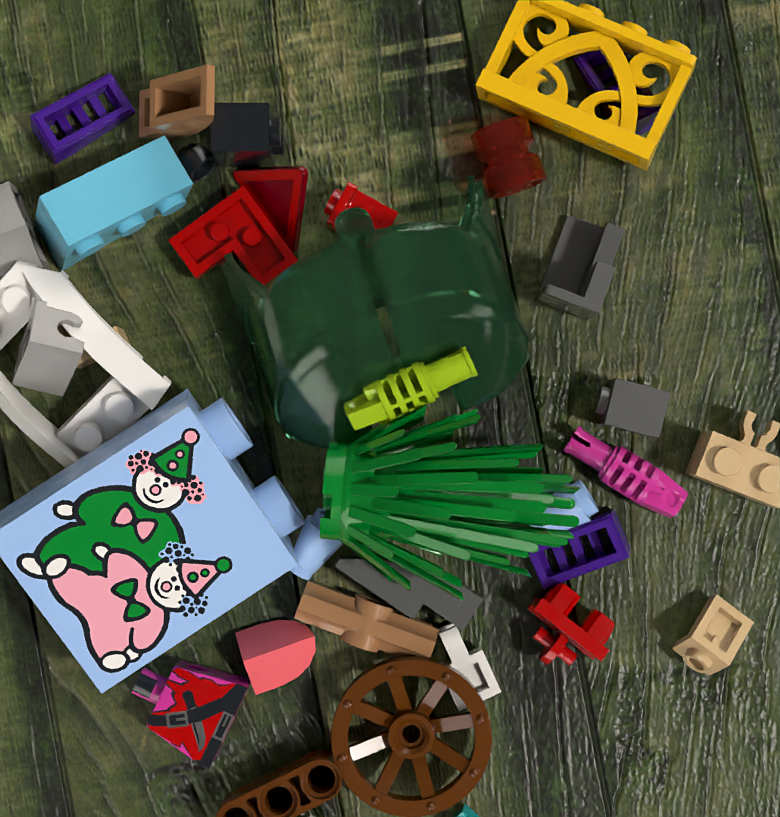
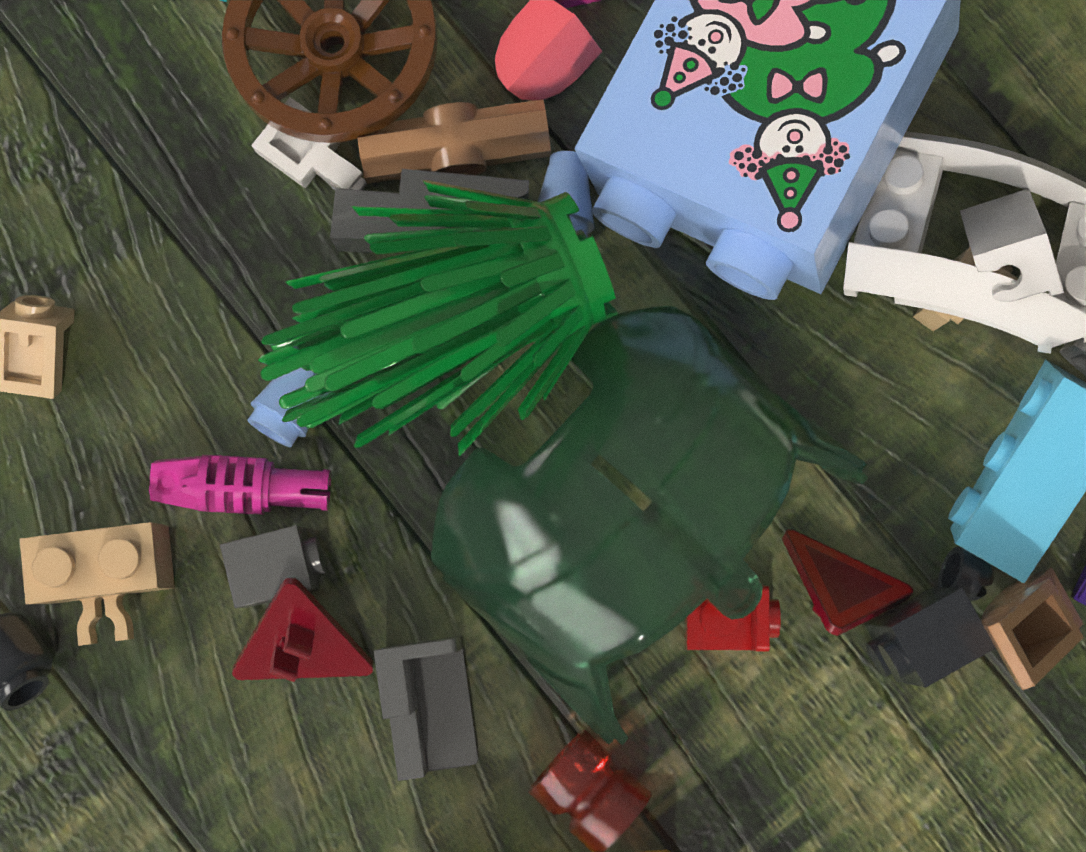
camera: 155 degrees right, 5 degrees down
red plate [168,185,299,289] -> none
lime hinge [344,346,478,430] -> none
red hips [526,582,615,666] -> none
dark purple slope [528,509,631,589] -> none
none -> dark red piece [232,578,374,682]

